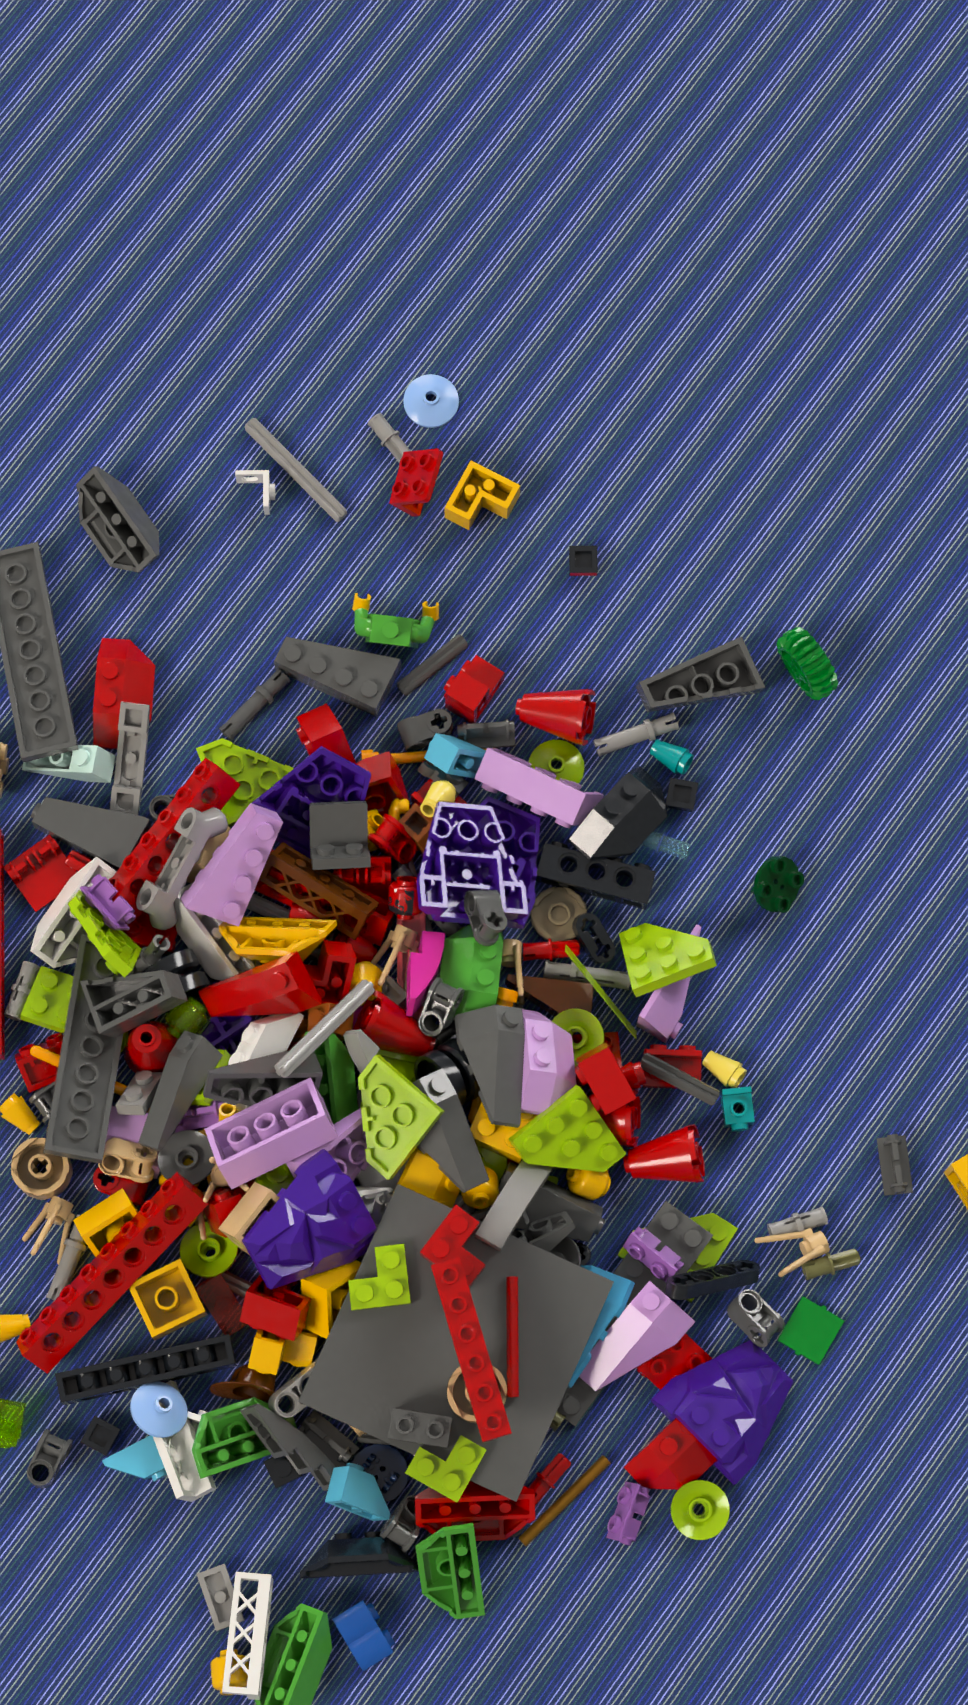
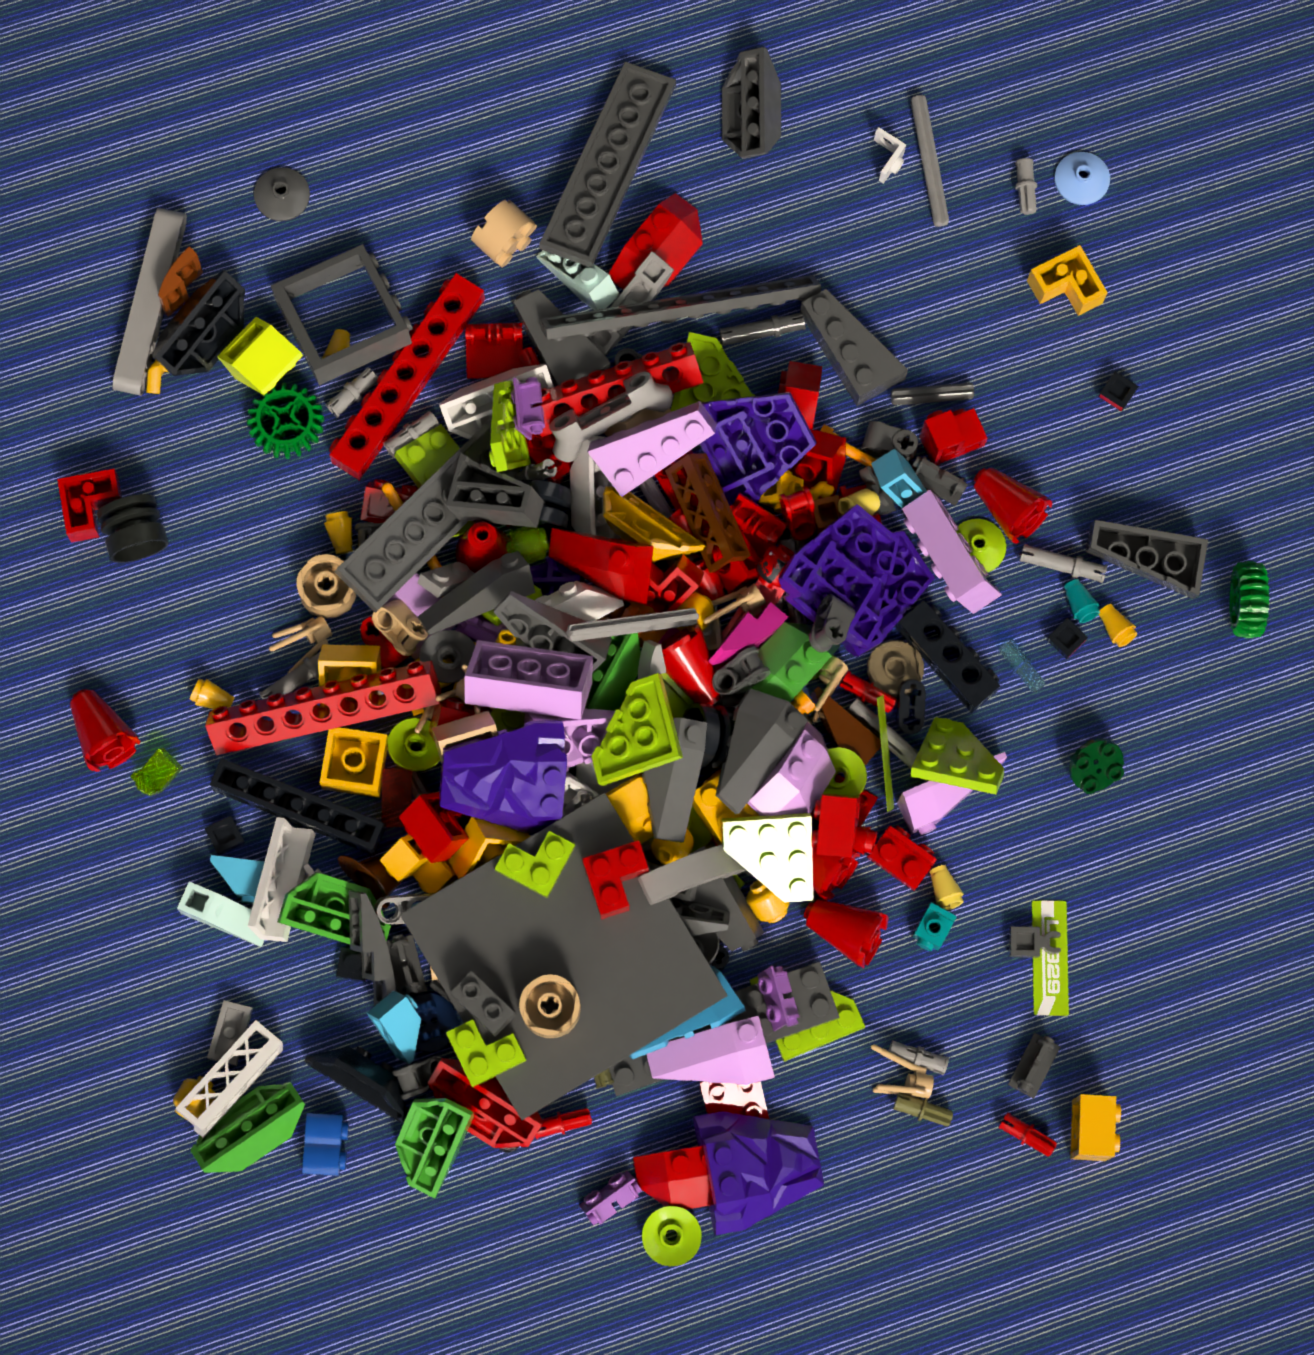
camera: 30 degrees right, 0 degrees up
dark grey piece [27,1428,73,1489] -> none
light blue dish [130,1382,188,1438] -> none
dark grey bracket [309,801,371,870] -> none
bright green torso [352,593,439,648] -> none
red bracket [389,448,443,517] -> none
red brick [431,1257,512,1443] -> none
red bar [506,1276,519,1397] -> none
pearl gold bar [518,1455,611,1546] -> none
black wedge [568,766,668,860] -> none
dark grey axle [640,1053,720,1105] -> none
black beam [665,1260,760,1300] -> none
dark grey piece [727,1289,785,1348] -> none
green piece [777,1296,844,1365] -> none
none -> light aqua slope [177,881,265,947]
none -> dark grey plate [540,275,821,341]
none -> red axle [999,1112,1057,1157]
none -> dark grey plate [1009,926,1061,958]
none -> lime sticker [1032,901,1069,1016]
none -> yellow cone [1099,604,1137,647]

